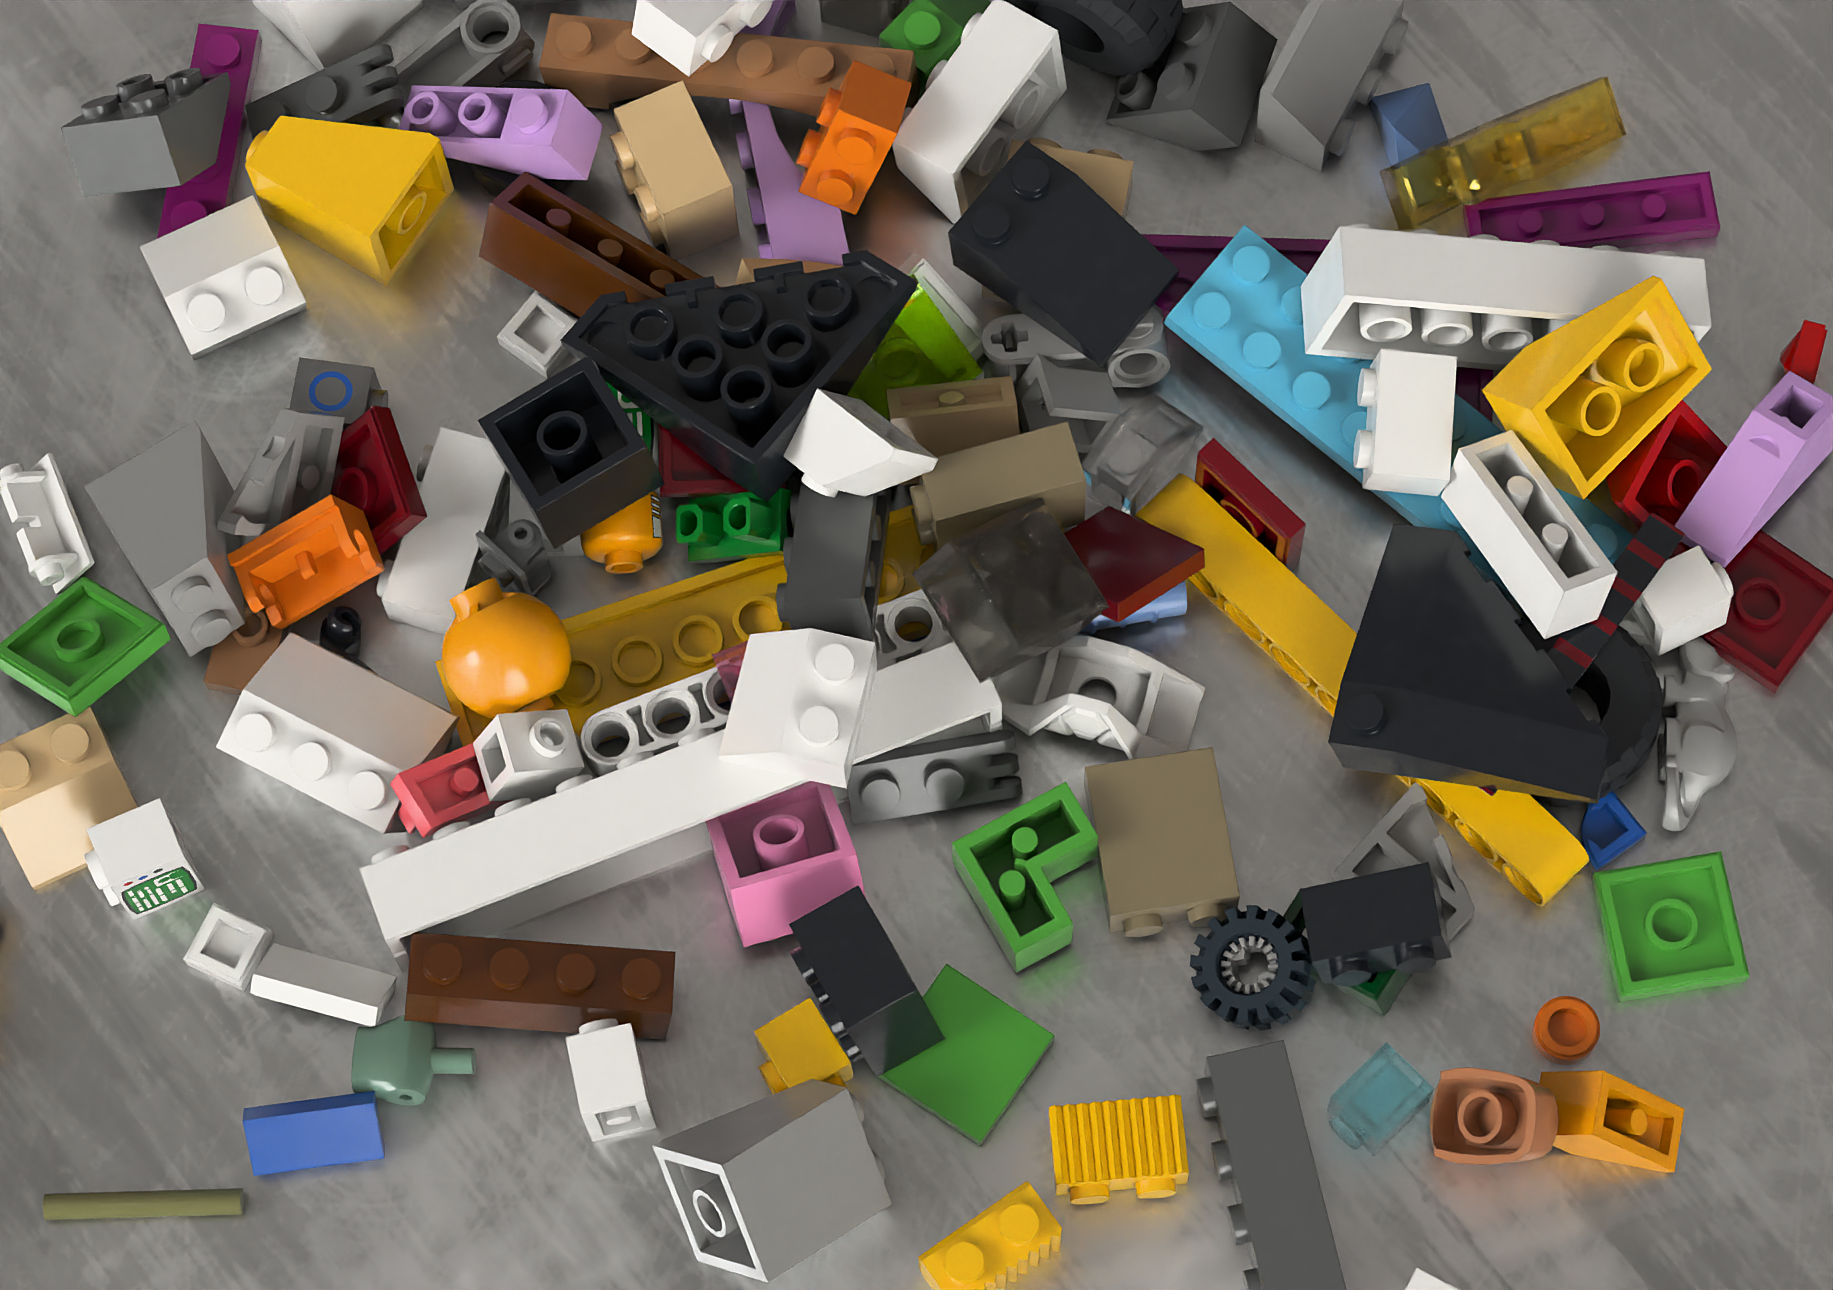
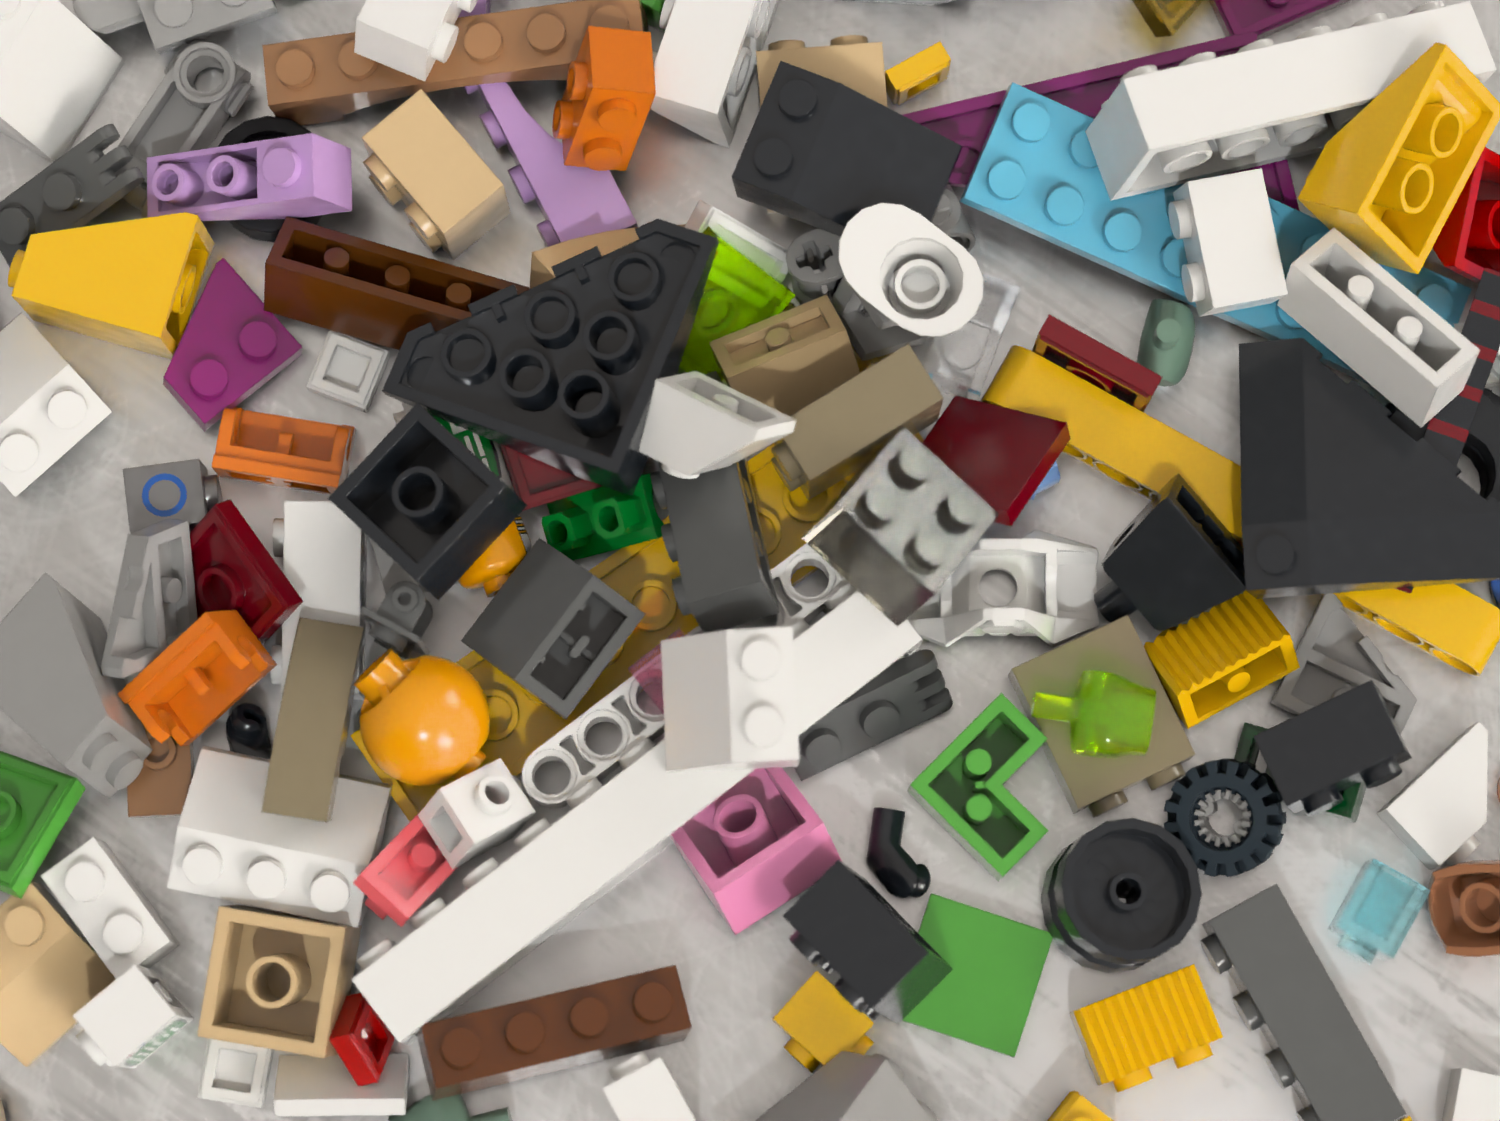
camera: 20 degrees left, 10 degrees up
none -> white brick [41,837,180,979]
none -> magenta wing [163,258,303,431]
none -> tan brick [197,904,362,1058]
none -> orange hinge [211,407,356,495]
none -> dark tan slope [261,617,365,822]
none -> red tile [329,993,395,1087]
none -> dark grey slope [461,538,646,719]
none -> white piece [838,203,983,337]
none -> black arm [867,807,931,899]
none -> yellow tile [885,41,951,106]
none -> clear neon green piece [1031,670,1156,758]
none -> black wheel [1041,818,1202,973]
none -> black torso [1094,473,1246,631]
none -> sand green piece [1137,299,1195,387]
none -> yellow brick [1144,590,1300,729]
none -> white slope [1376,722,1488,870]

